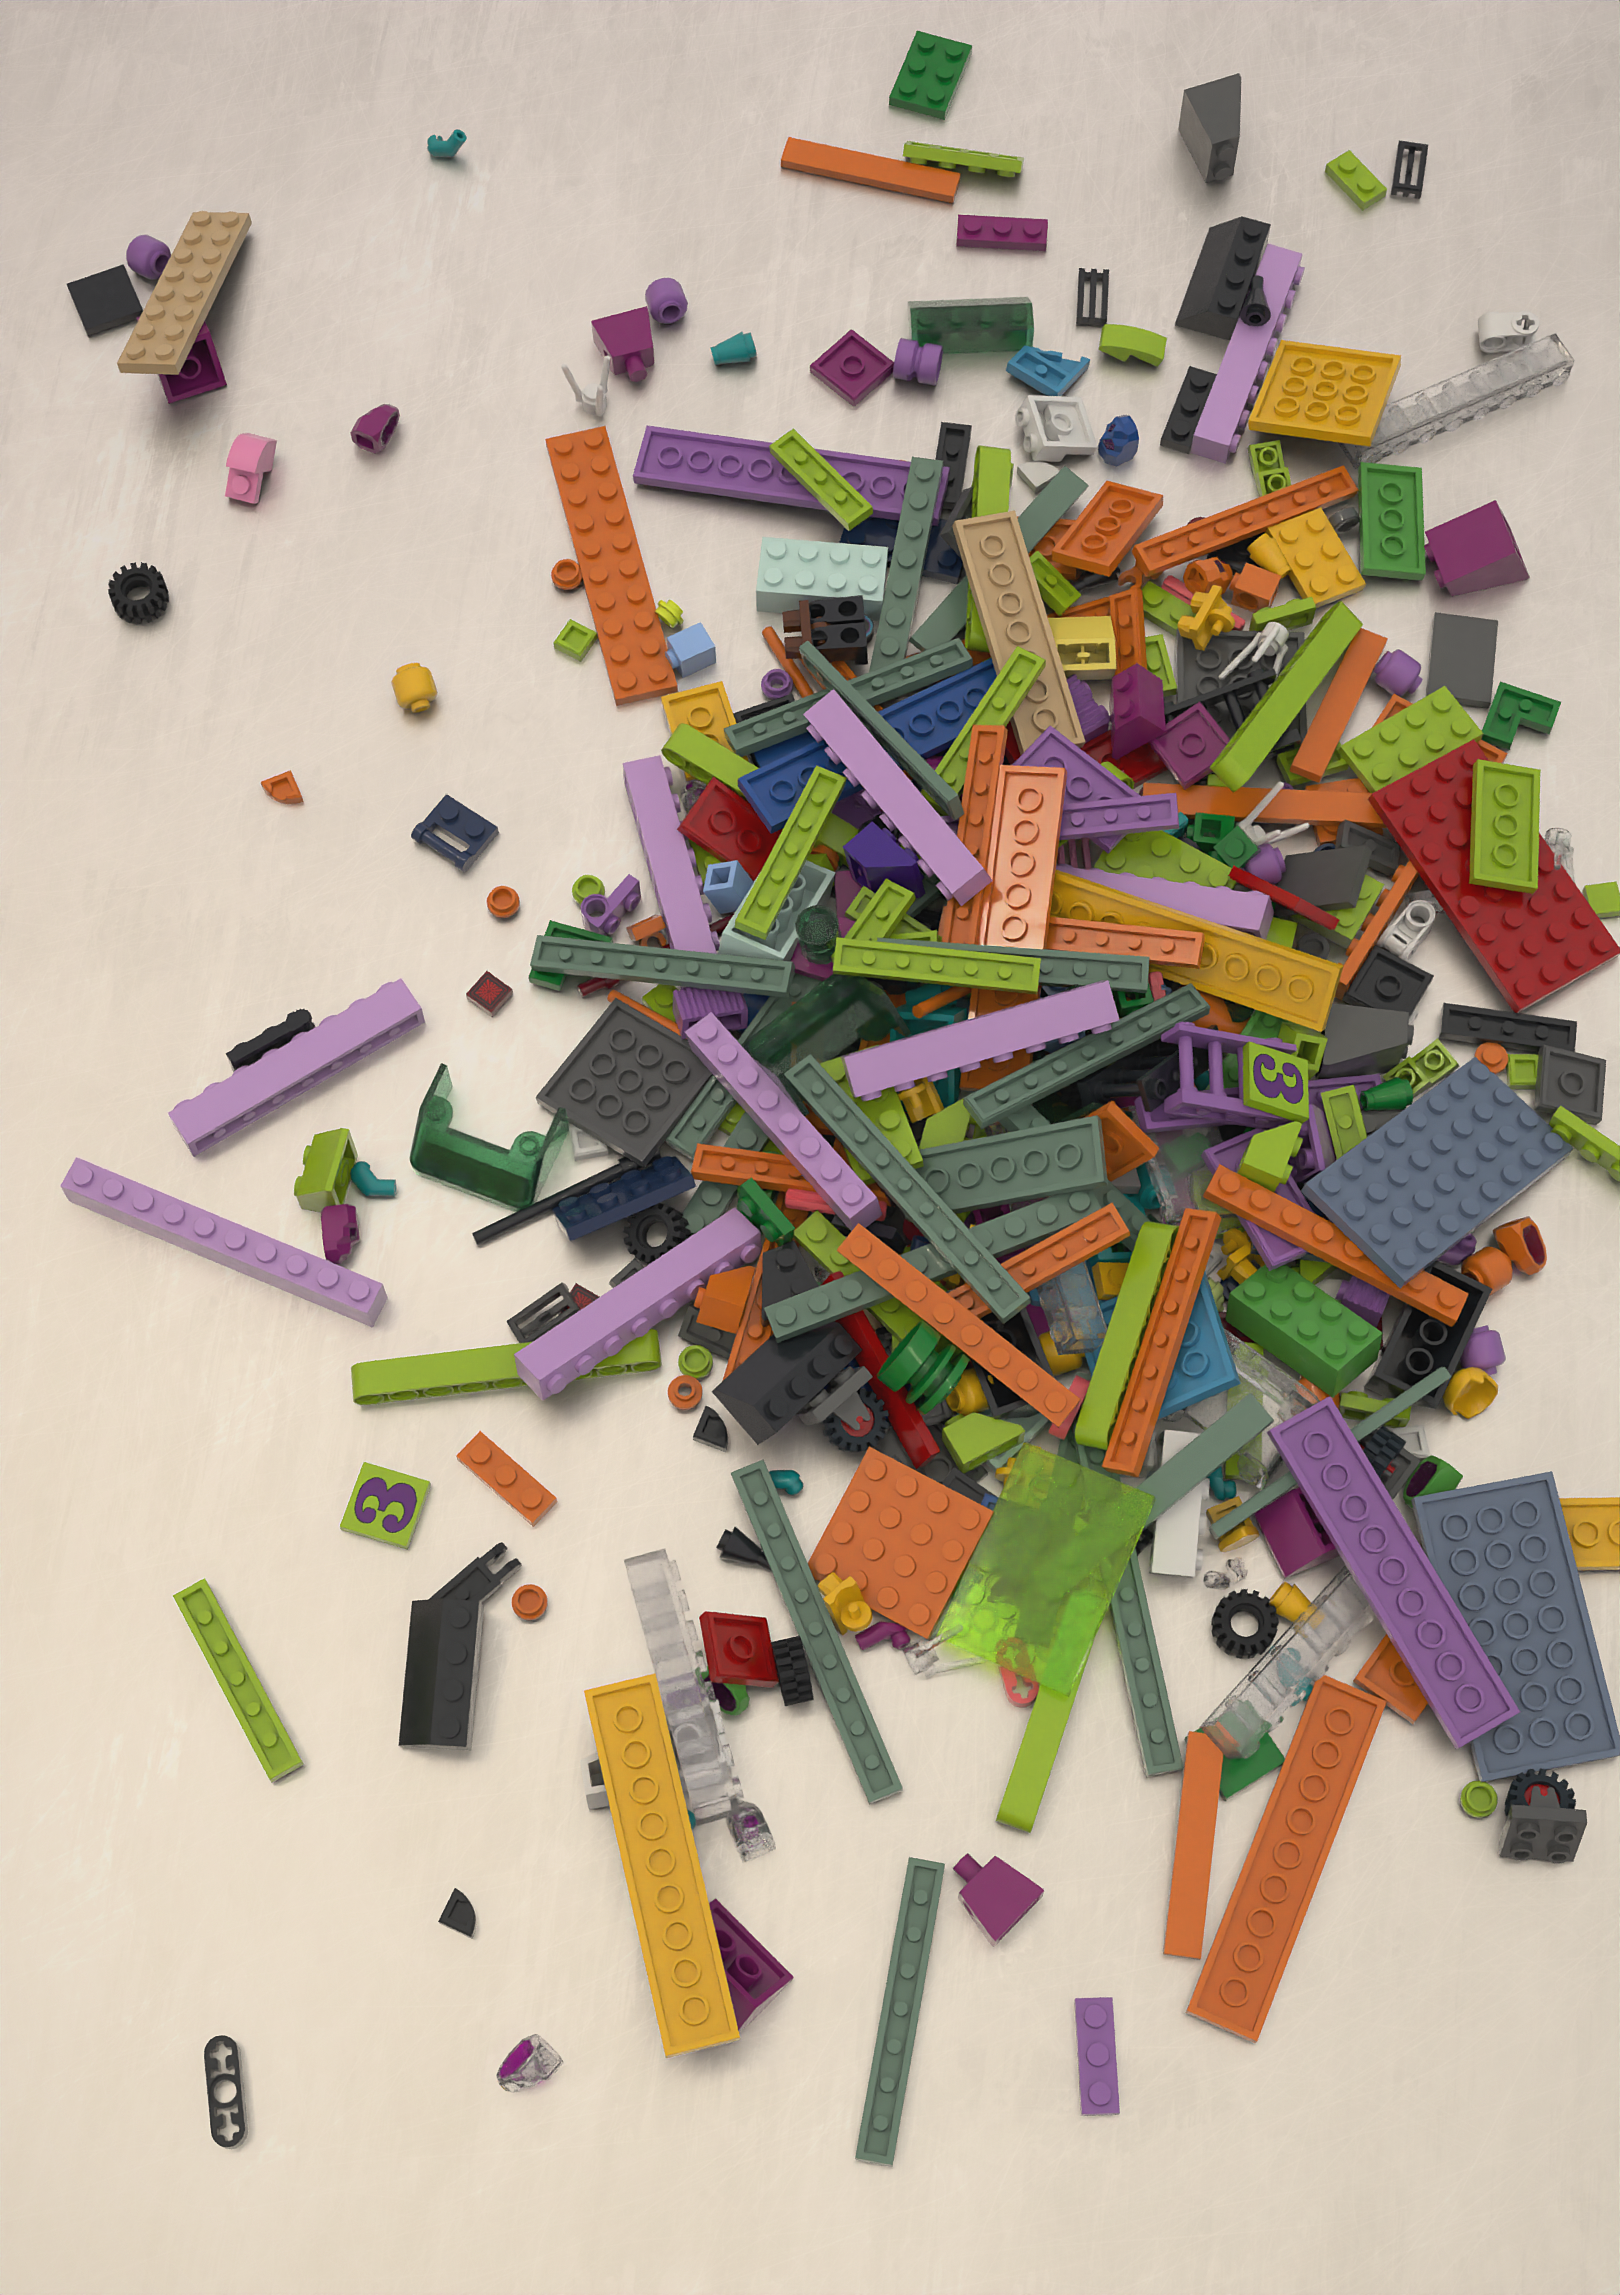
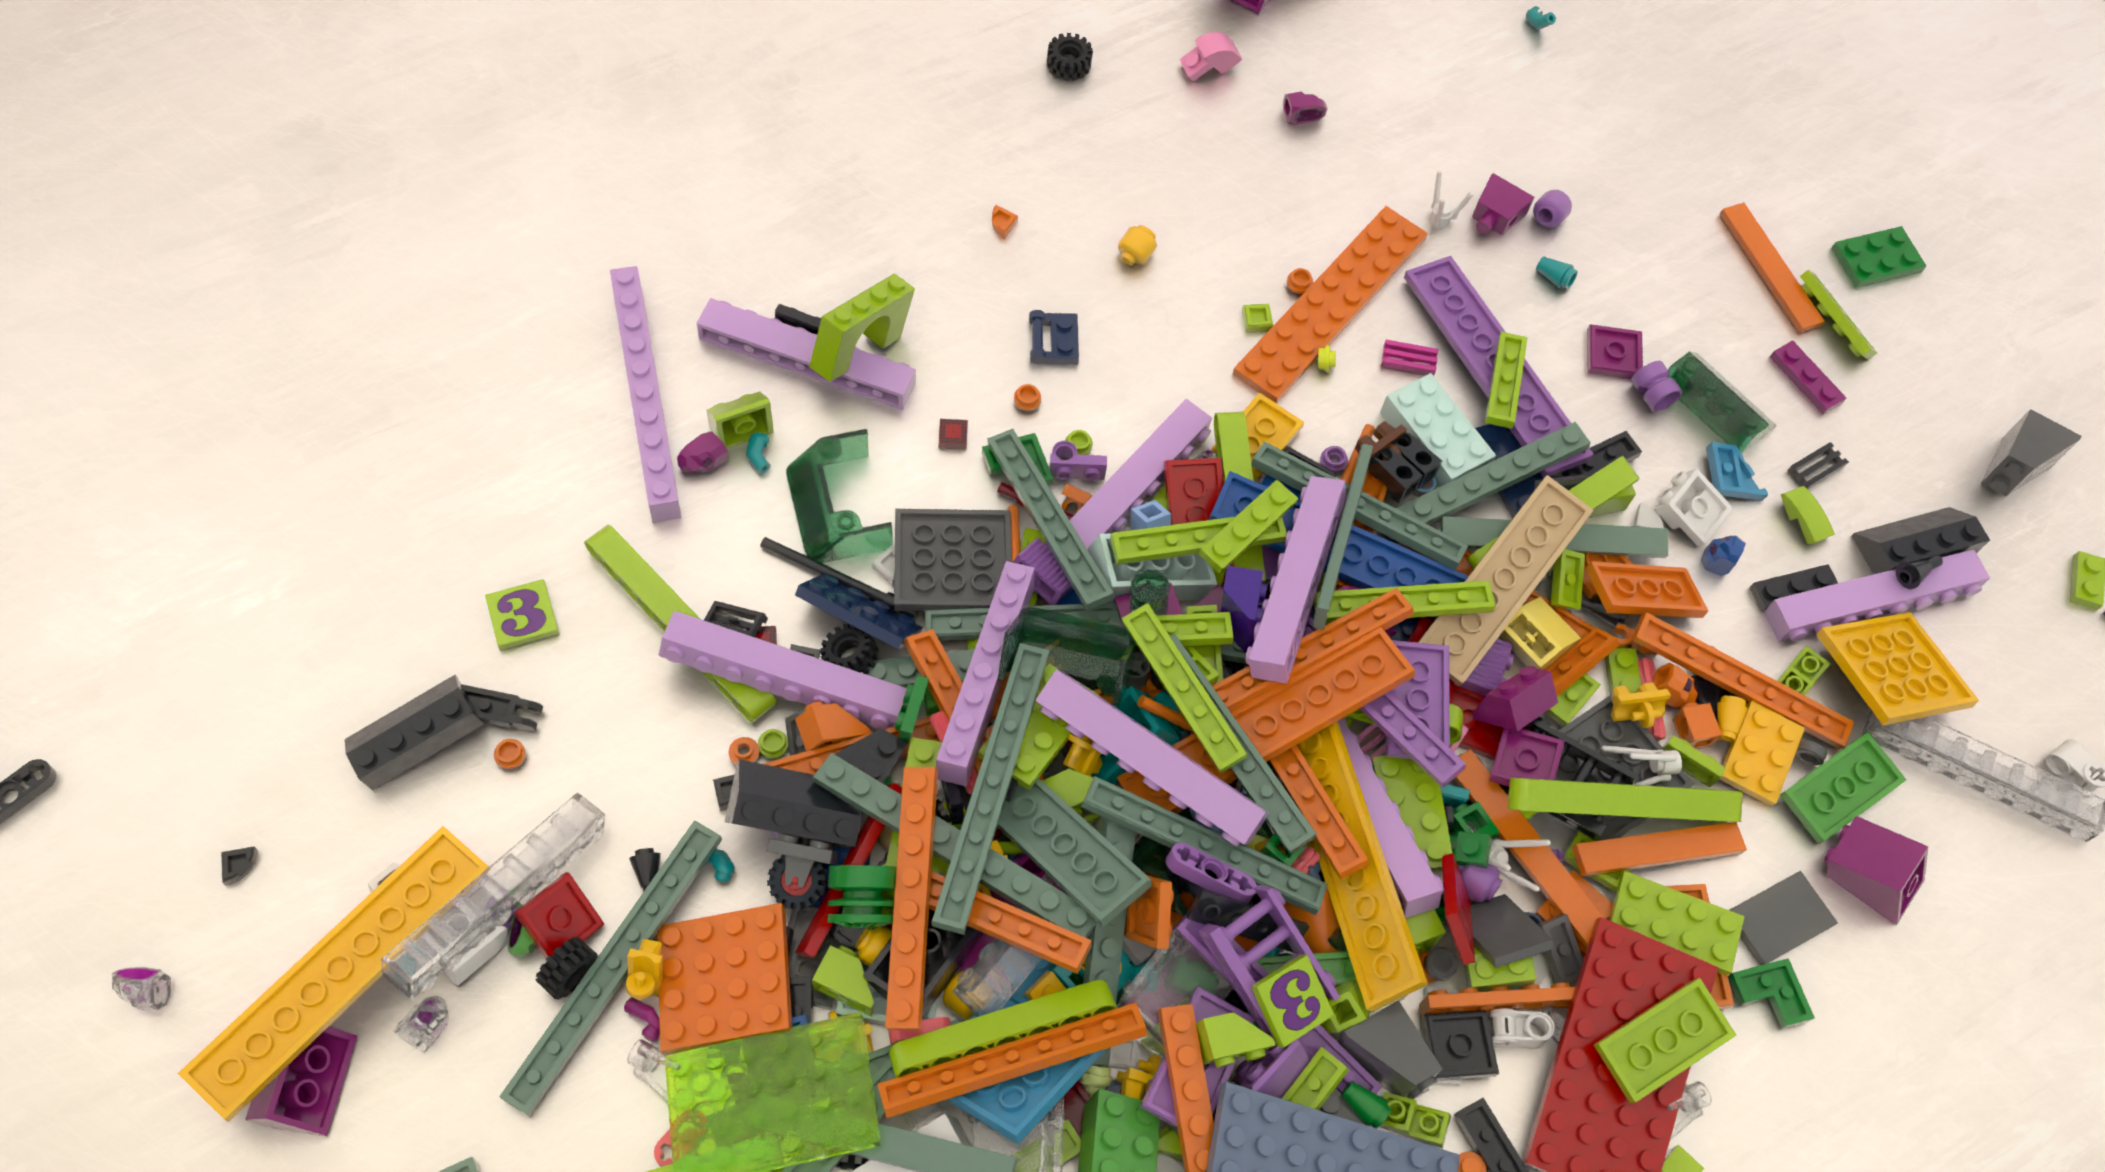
camera: 45 degrees right, 5 degrees down
lime plate [173,1578,304,1783] -> none
orange plate [456,1431,558,1527] -> none
light blue brick [665,622,716,678] -> none
medium lavender head [1373,649,1423,697] -> none
none -> lime arch [809,273,915,382]
none -> medium lavender beam [1166,843,1257,903]
none -> lime plate [1198,480,1298,574]
none -> dark pink tile [1381,339,1439,376]

